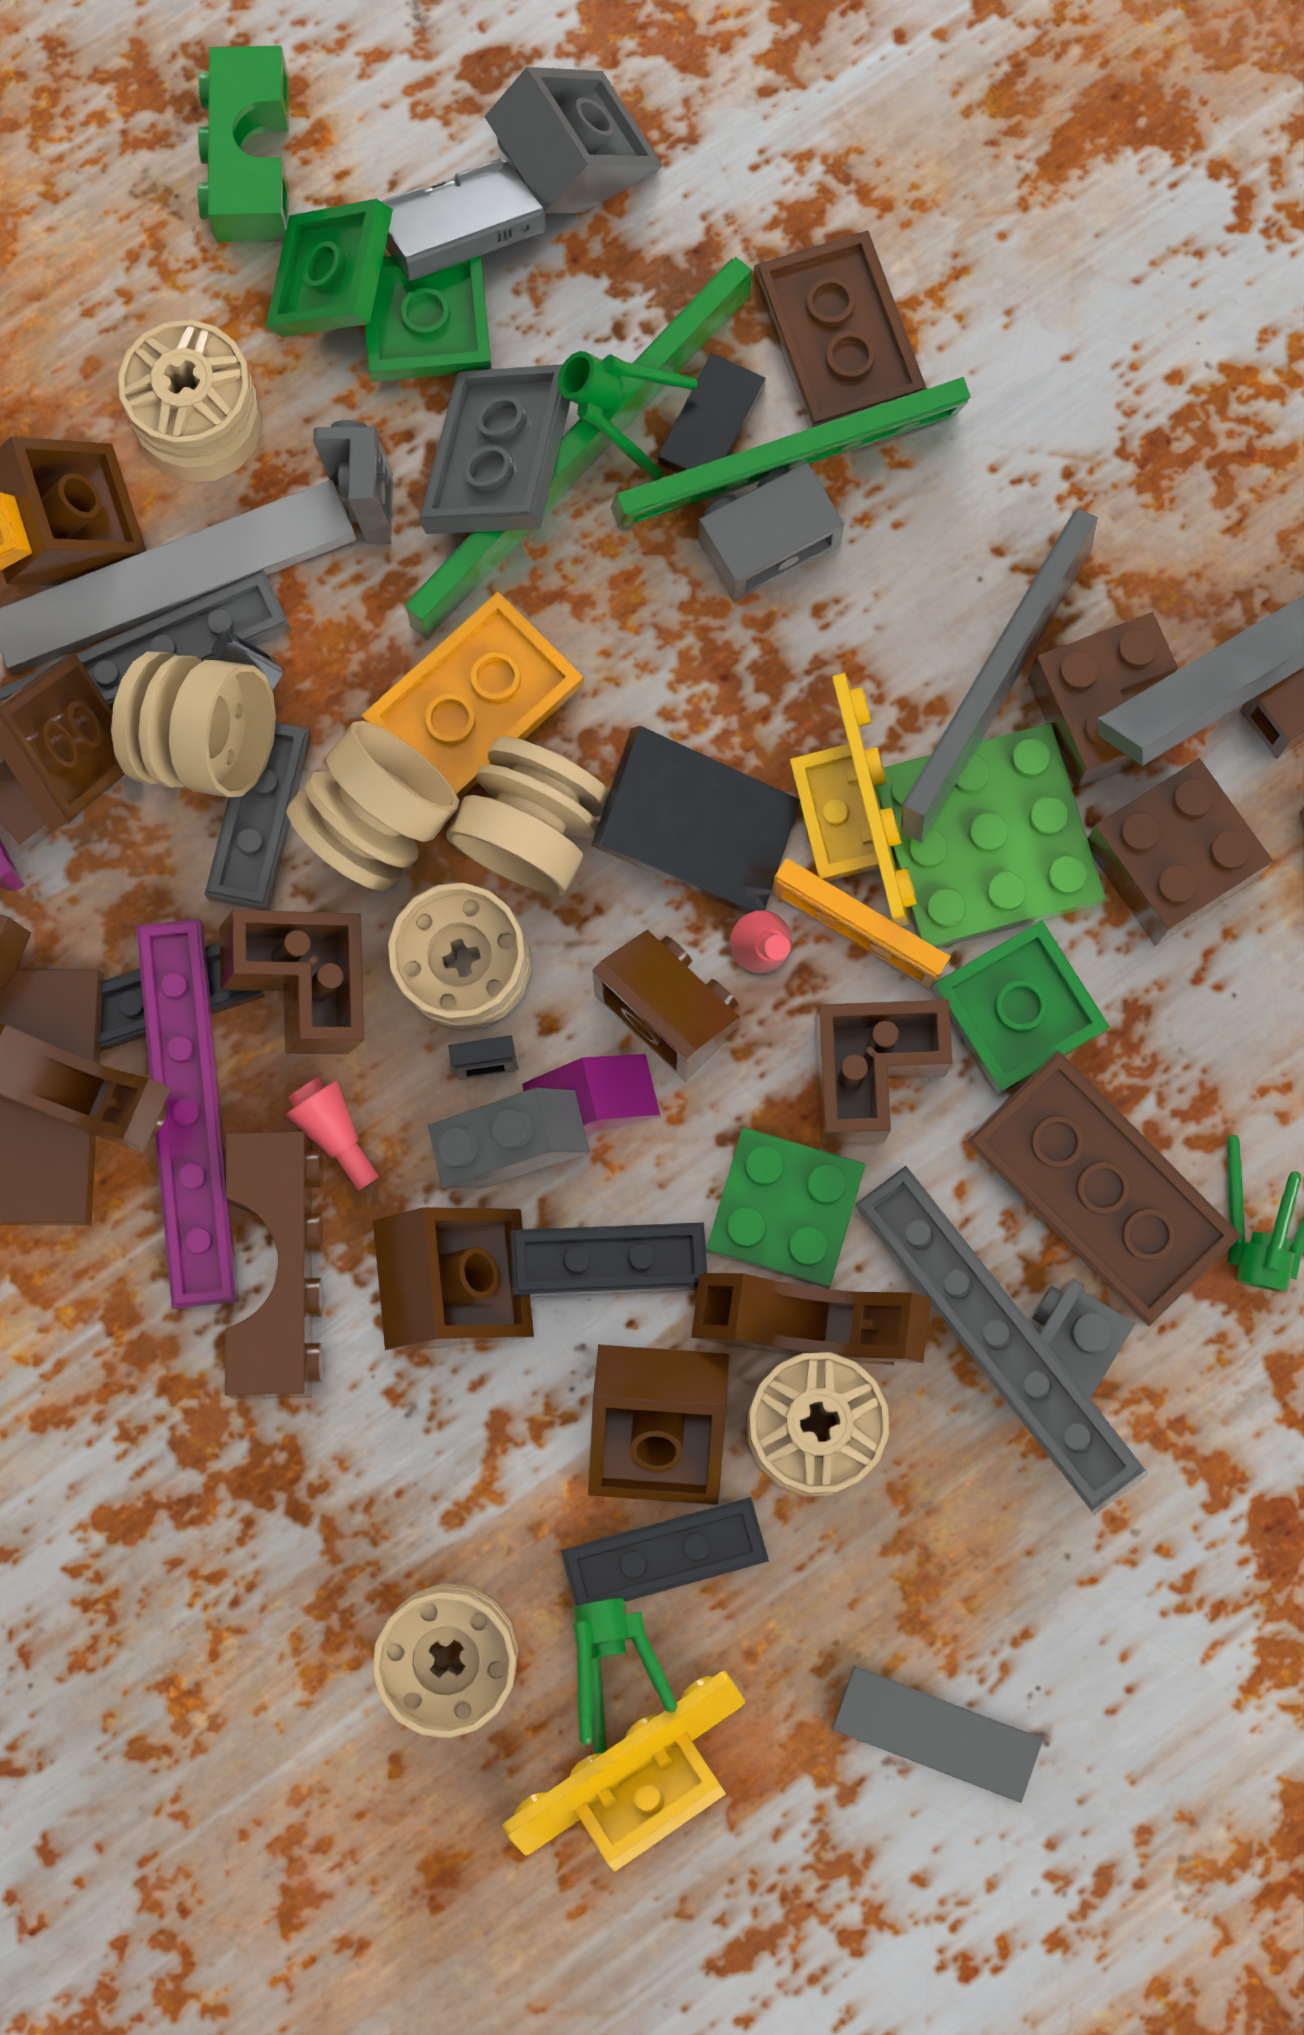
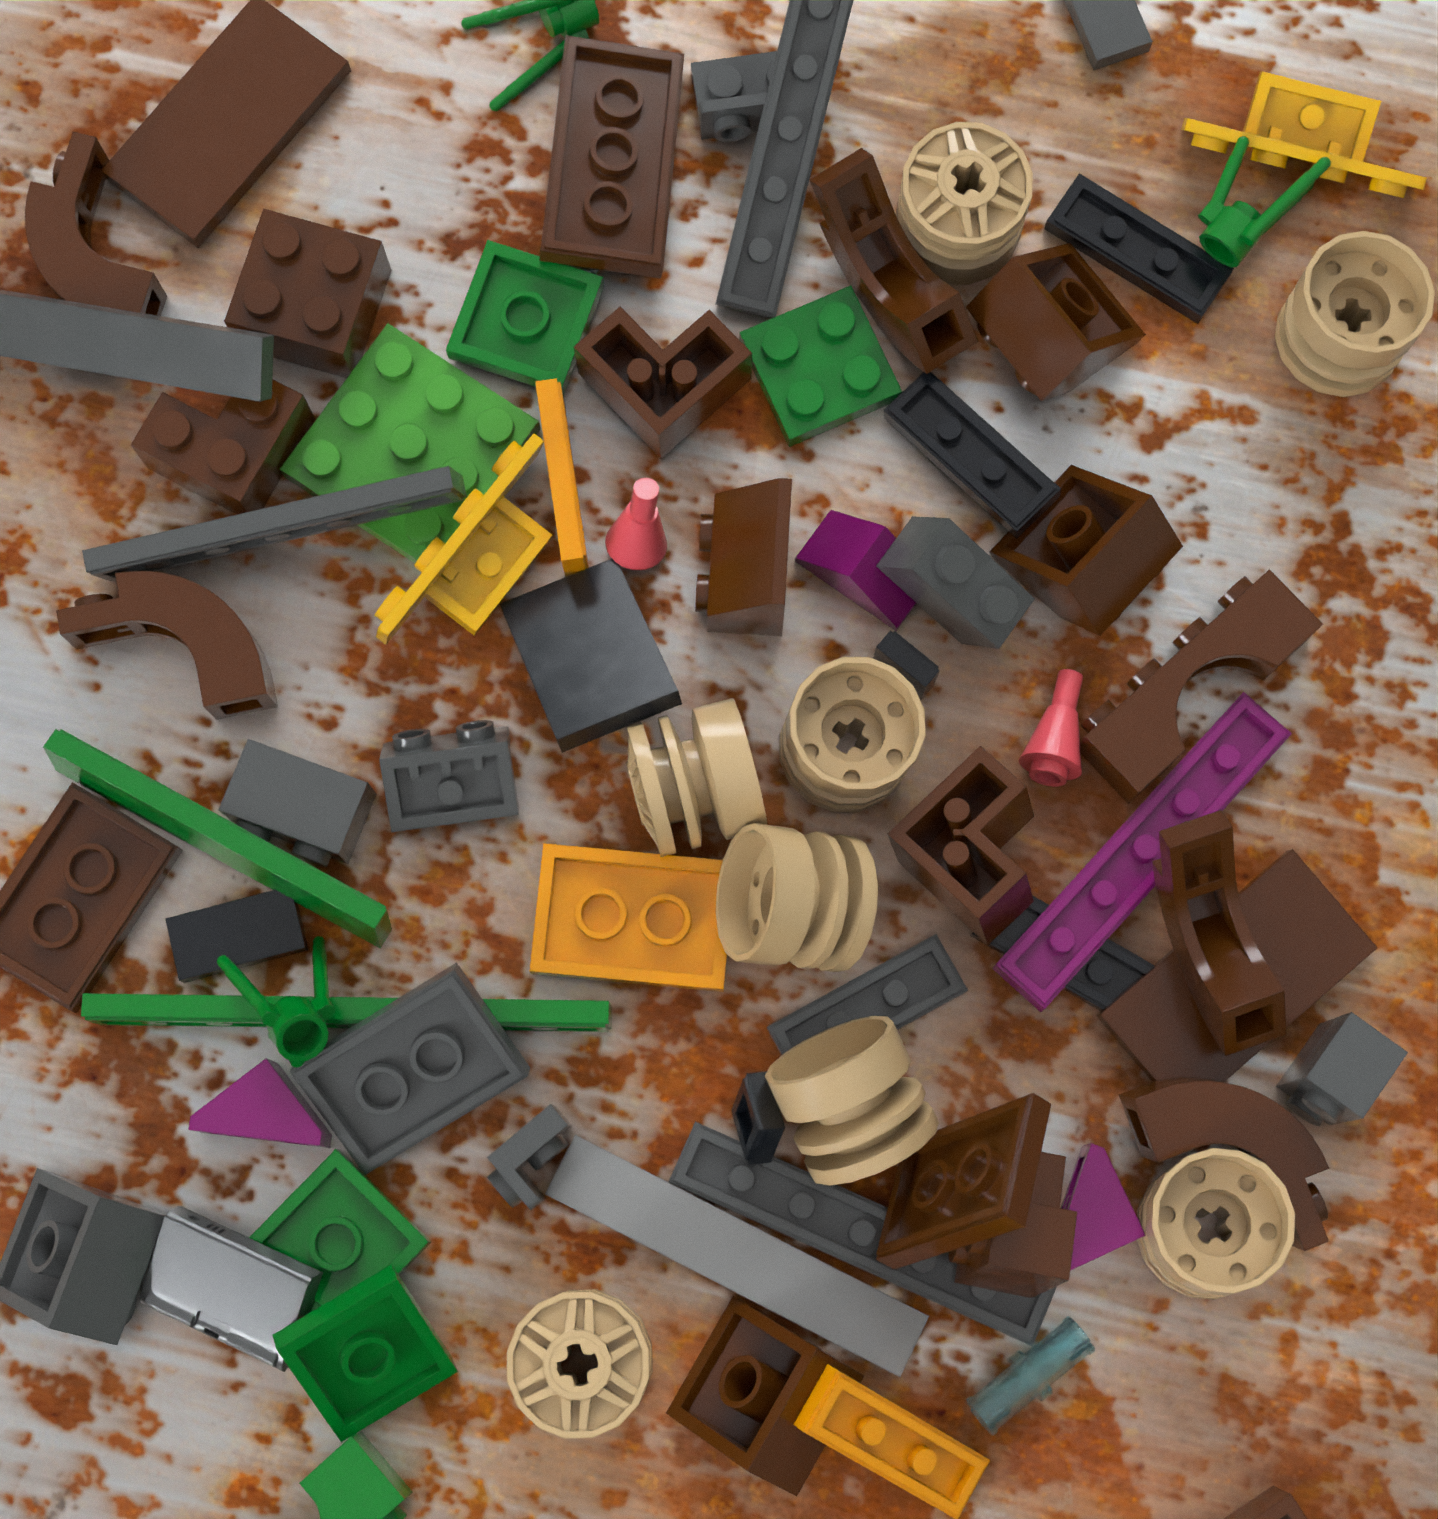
camera: 130 degrees left, 0 degrees up
none -> reddish brown arch [56,571,278,720]
none -> magenta slope [188,1058,332,1148]
none -> dark grey bracket [379,720,519,832]

